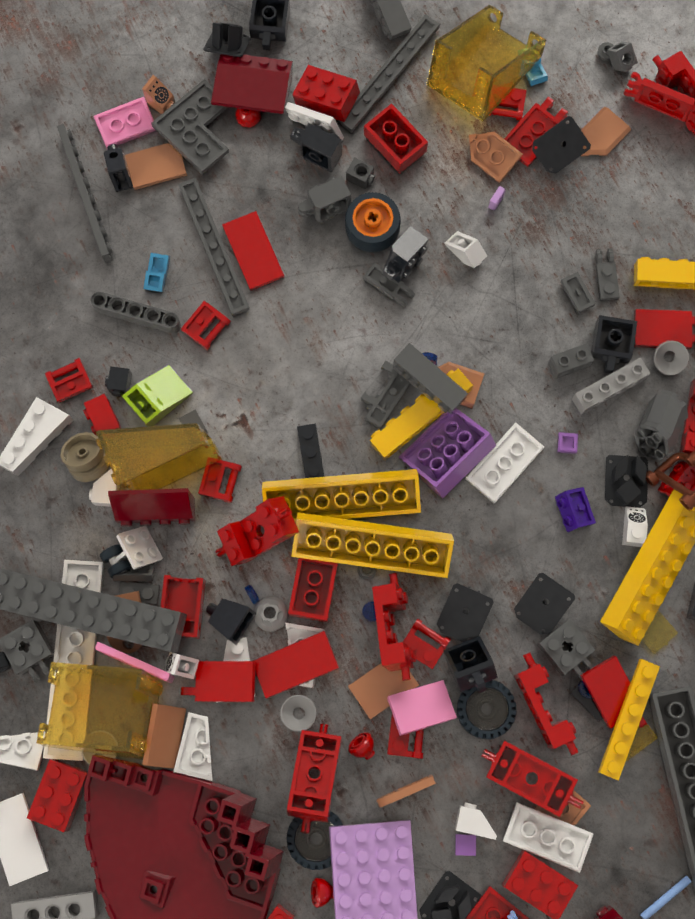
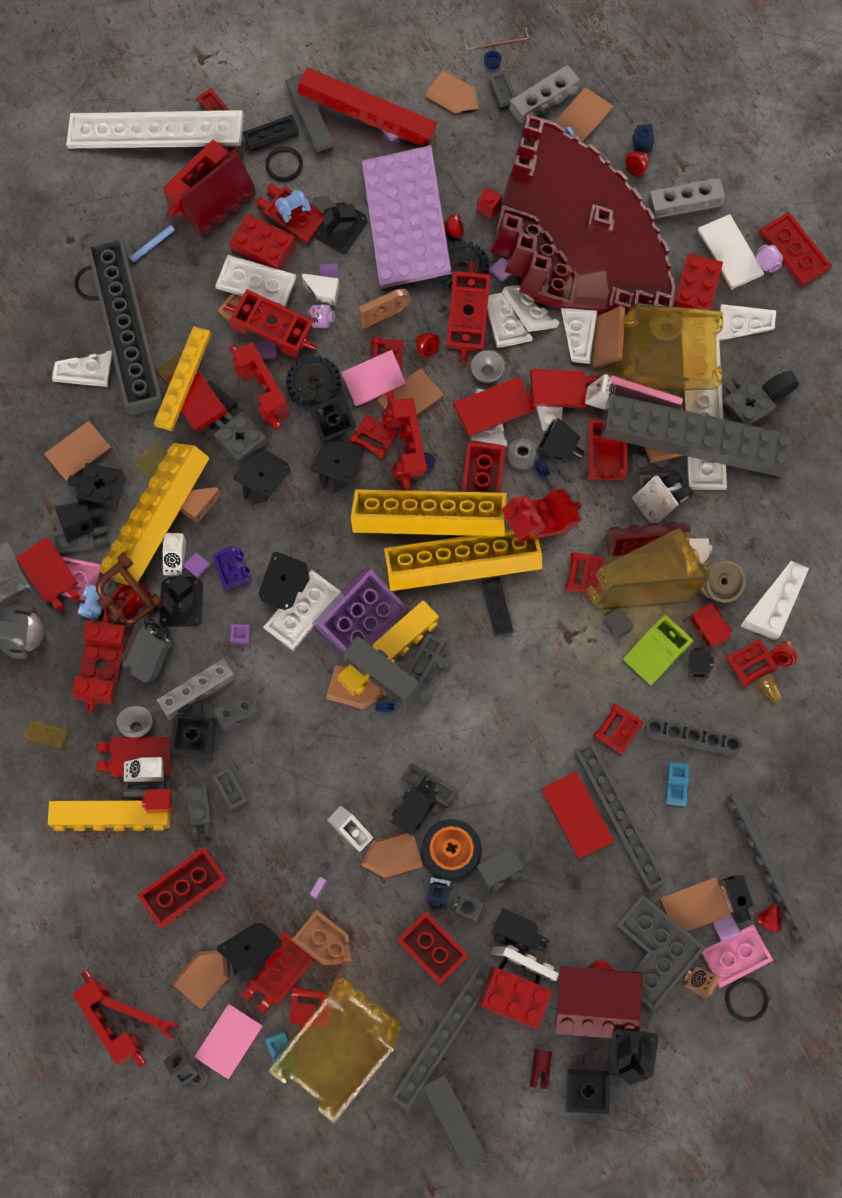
camera: 175 degrees right, 5 degrees down
none -> dark grey plate [123,780,165,799]
none -> white slope [124,757,164,782]
none -> red brick [137,847,229,930]
none -> red brick [142,789,172,813]
none -> nougat slope [180,487,221,523]
none -> medium lavender tile [183,552,210,579]
none -> bright pink tile [194,1004,263,1080]
none -> medium lavender tile [256,341,277,362]
none -> black piece [258,552,310,610]
none -> lavender head [307,304,335,328]
none -> nougat tile [360,831,423,878]
none -> dark blue window [427,876,451,909]
none -> white wing [487,293,533,348]
none -> lavender tile [490,257,511,282]
none -> white wing [502,285,560,332]
none -> dark red hinge [529,1049,553,1090]
none -> lavender tile [713,915,740,942]
none -> black tyre [725,978,769,1022]
none -> clear yellow cone [758,673,782,703]
none -> red brick [758,904,782,933]
none -> red brick [770,641,797,667]

